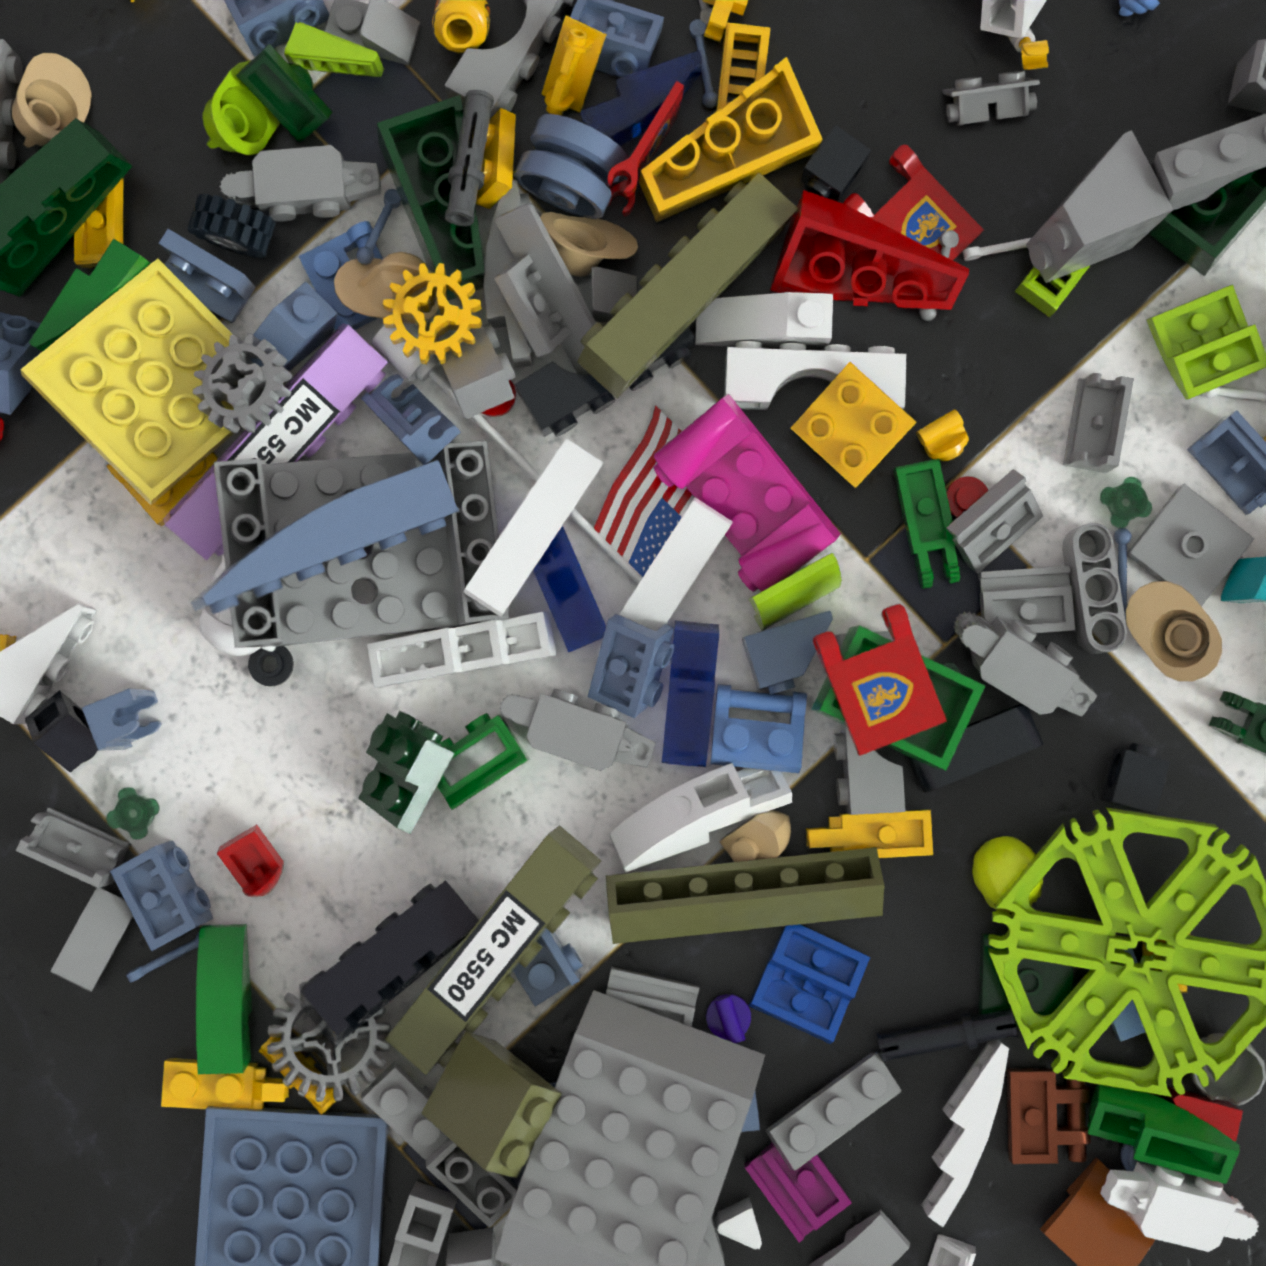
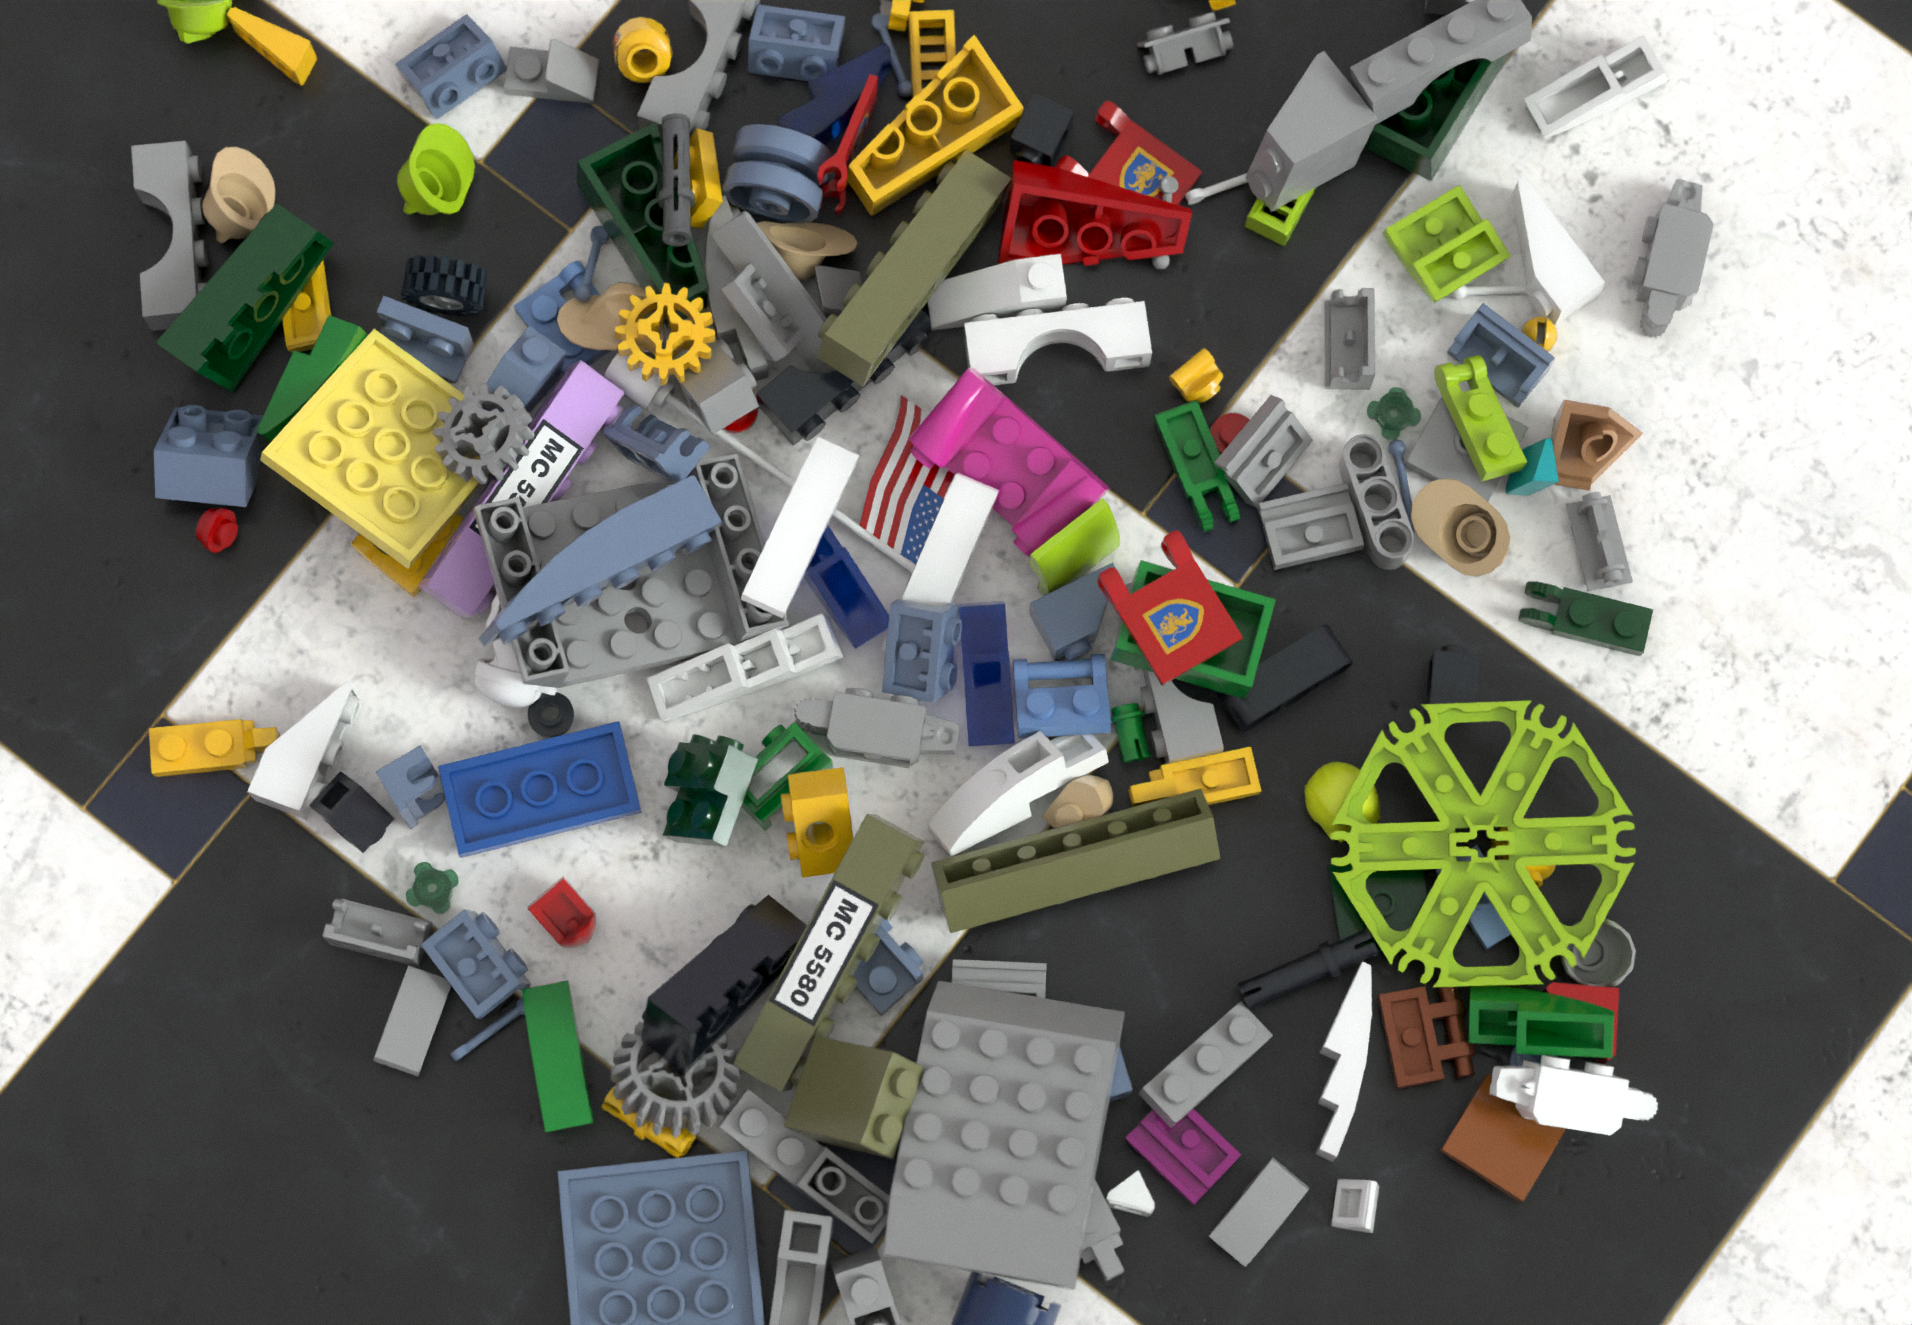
camera: 15 degrees left, 10 degrees down
yellow hinge [161,1058,289,1109] -> none
light grey hinge [219,145,381,221] -> none
dark green tile [236,44,333,143] -> none
lime slope [284,22,384,77] -> none
yellow hinge [541,15,607,115] -> none
dark purple plate [706,994,751,1044] -> none
blue slope [748,924,870,1044] -> none
yellow hinge [790,361,917,488] -> none
light grey hinge [953,611,1097,717] -> none
none -> blue plate [438,721,642,858]
none -> yellow brick [781,767,853,878]
none -> green pin [1111,703,1152,764]
none -> lime plate [1434,355,1527,481]

